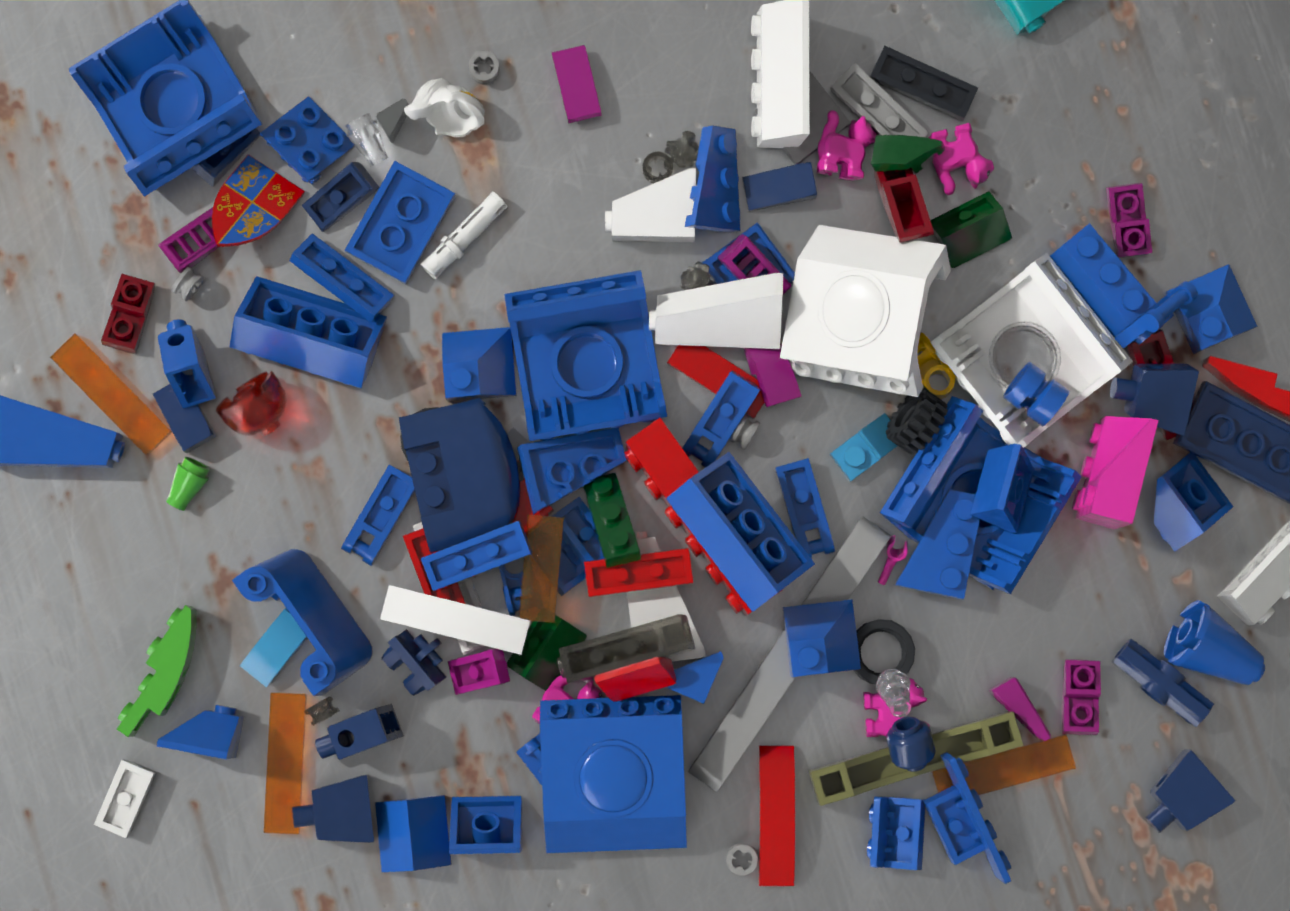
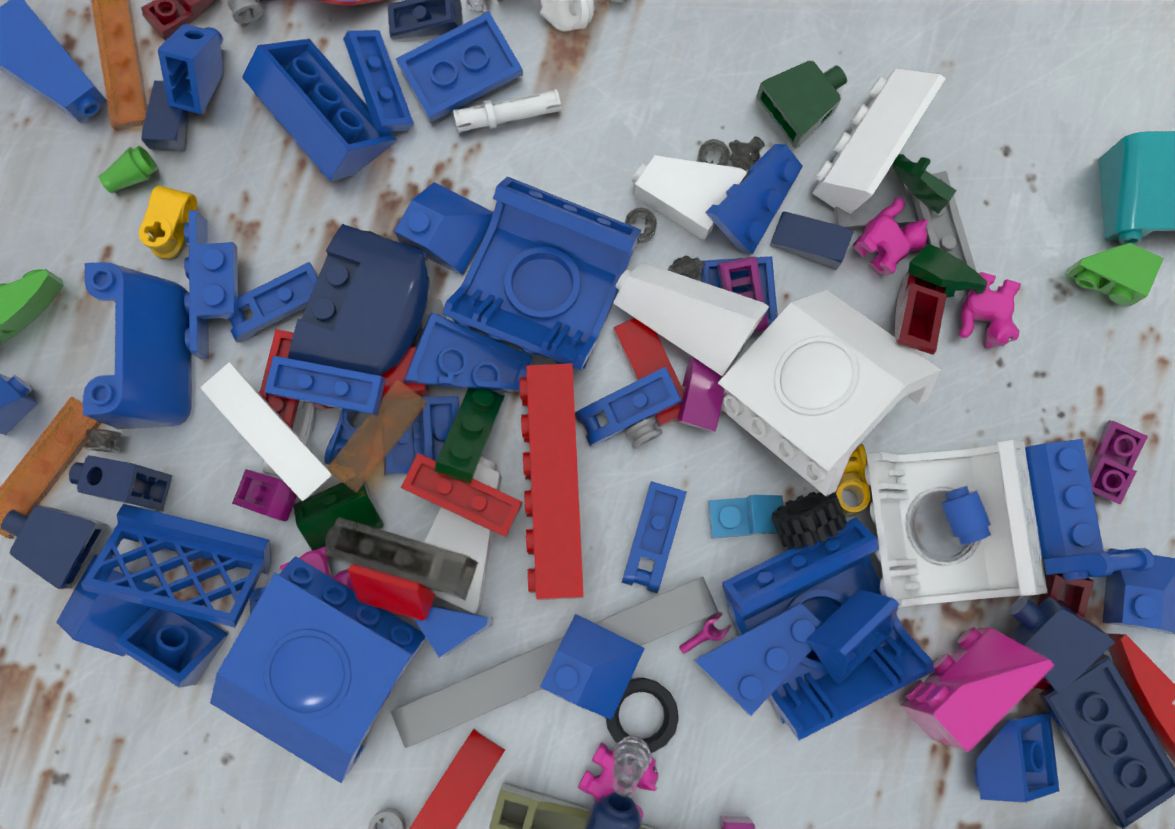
camera: 30 degrees right, 5 degrees down
clear red cylinder [215,371,287,436] -> none
dark azure slope [240,608,307,688] -> none
dark blue hips [381,629,446,696] -> none
magenta slope [552,45,602,123] -> none
blue slope [666,452,815,612] -> none
black plate [870,45,978,121] -> none
dark green panel [930,191,1012,268] -> none
blue wheel [1003,362,1070,427] -> none
none -> blue fence [82,504,271,628]
none -> yellow piece [138,185,198,260]
none -> blue bracket [184,210,238,359]
none -> clear smoke bush [625,208,657,244]
none -> dark green torso [756,60,847,149]
none -> dark green slope [892,154,957,214]
none -> blue brick [940,486,991,545]
none -> bright green slope [1065,243,1164,306]

